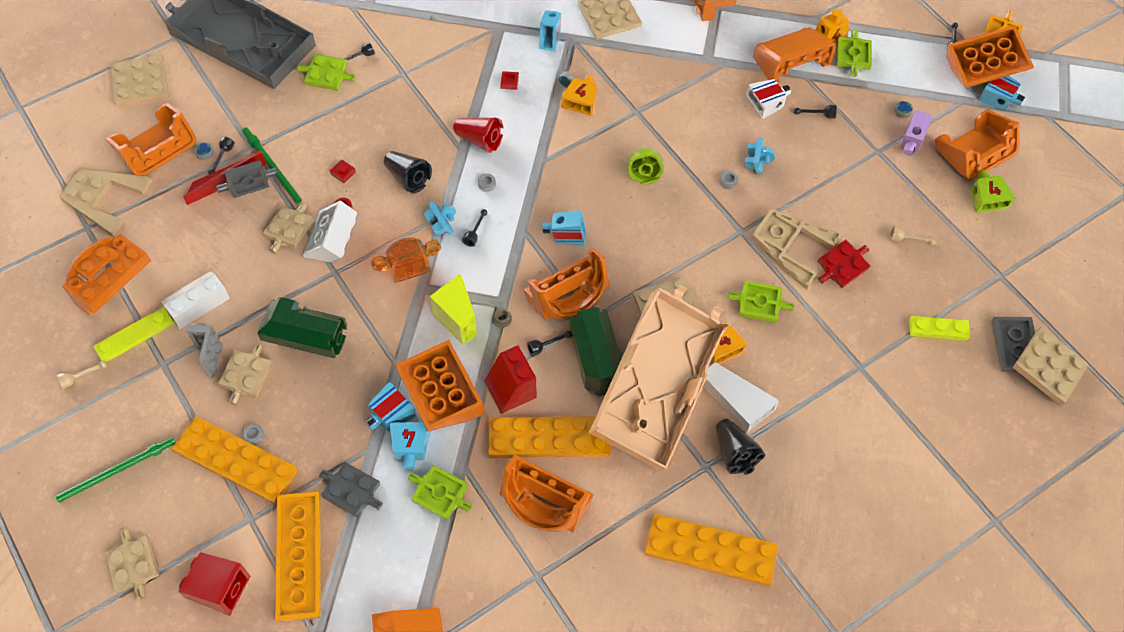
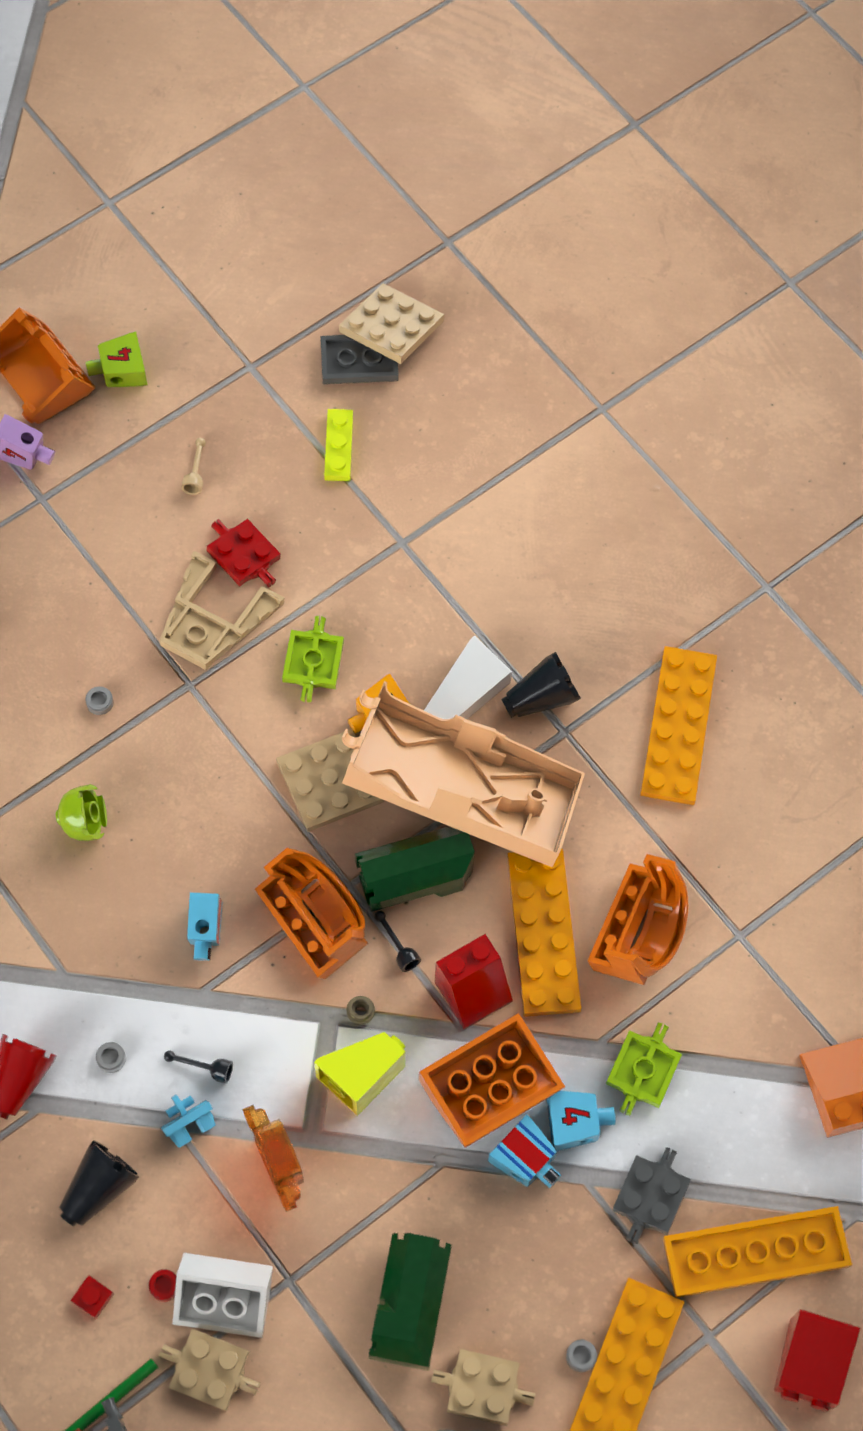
camera: 95 degrees left, 5 degrees up
medium azure hips [745,138,775,174] -> none

